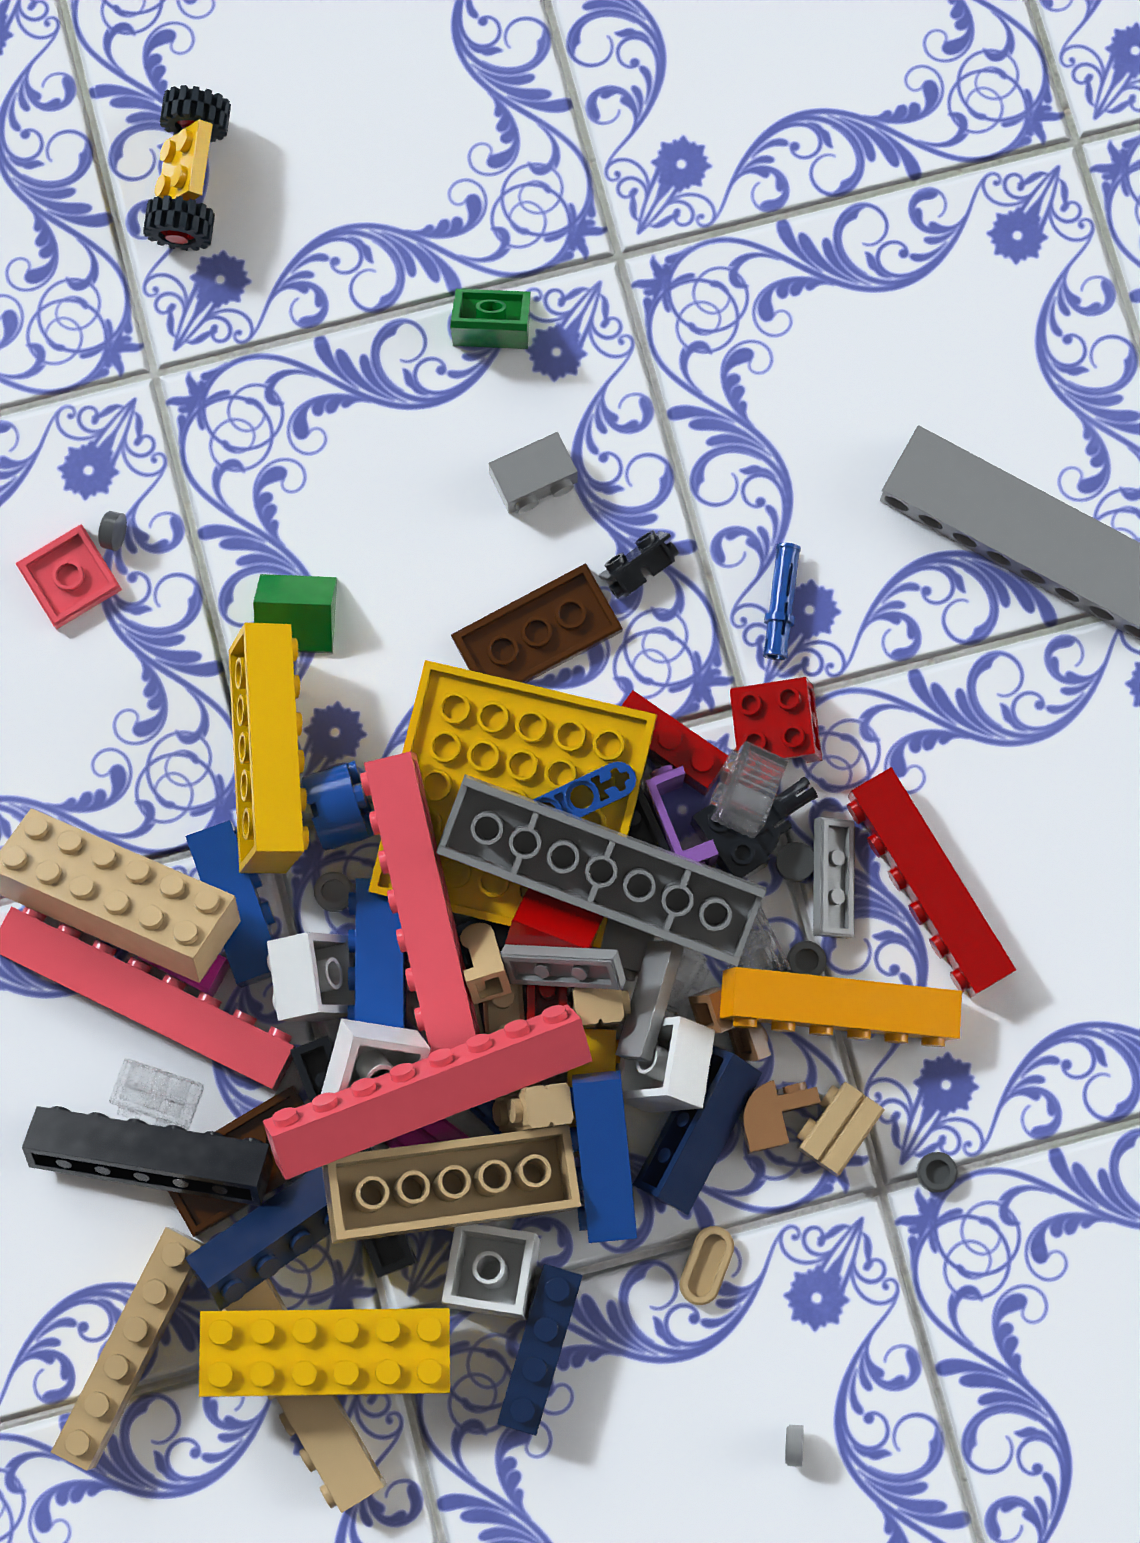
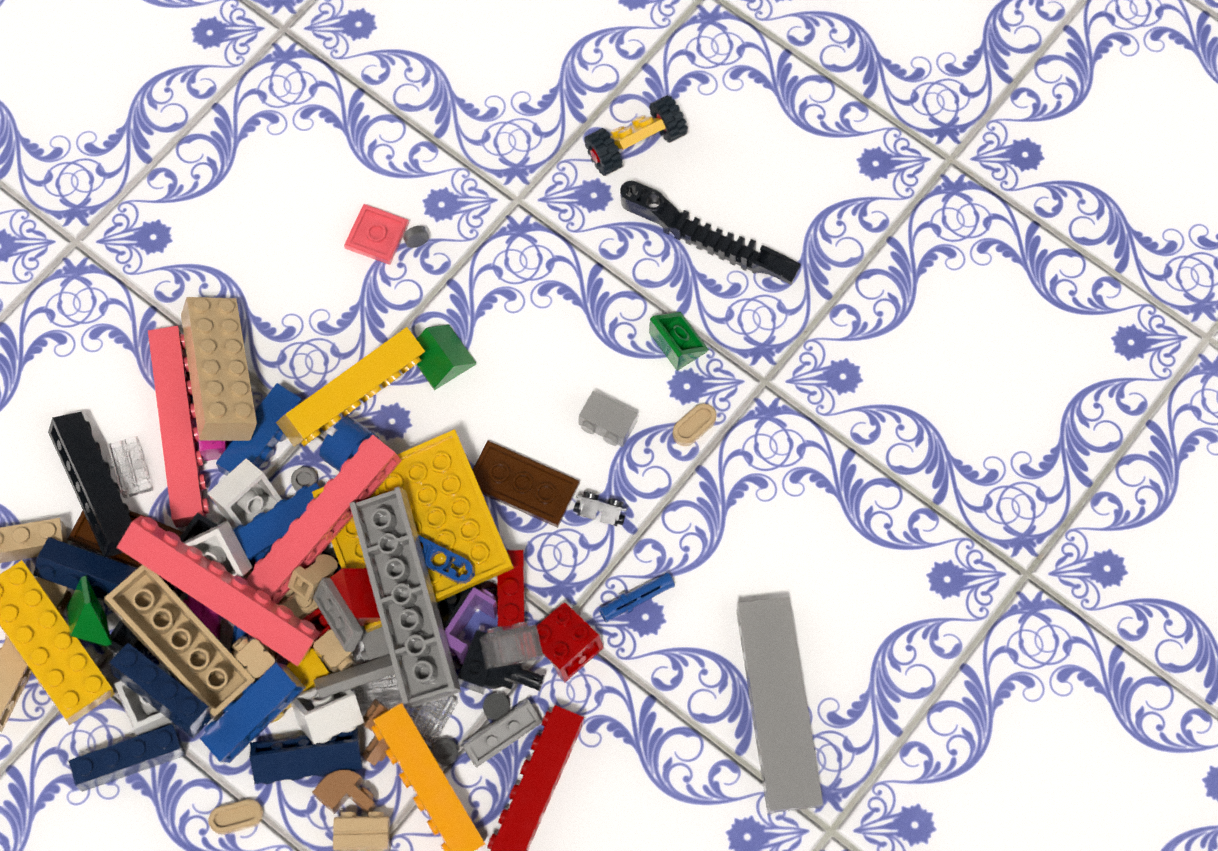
camera: 50 degrees right, 10 degrees down
none -> green slope [67,576,111,646]
none -> dark blue brick [109,643,212,738]
none -> black piece [620,180,801,285]
none -> tan tile [672,404,716,446]

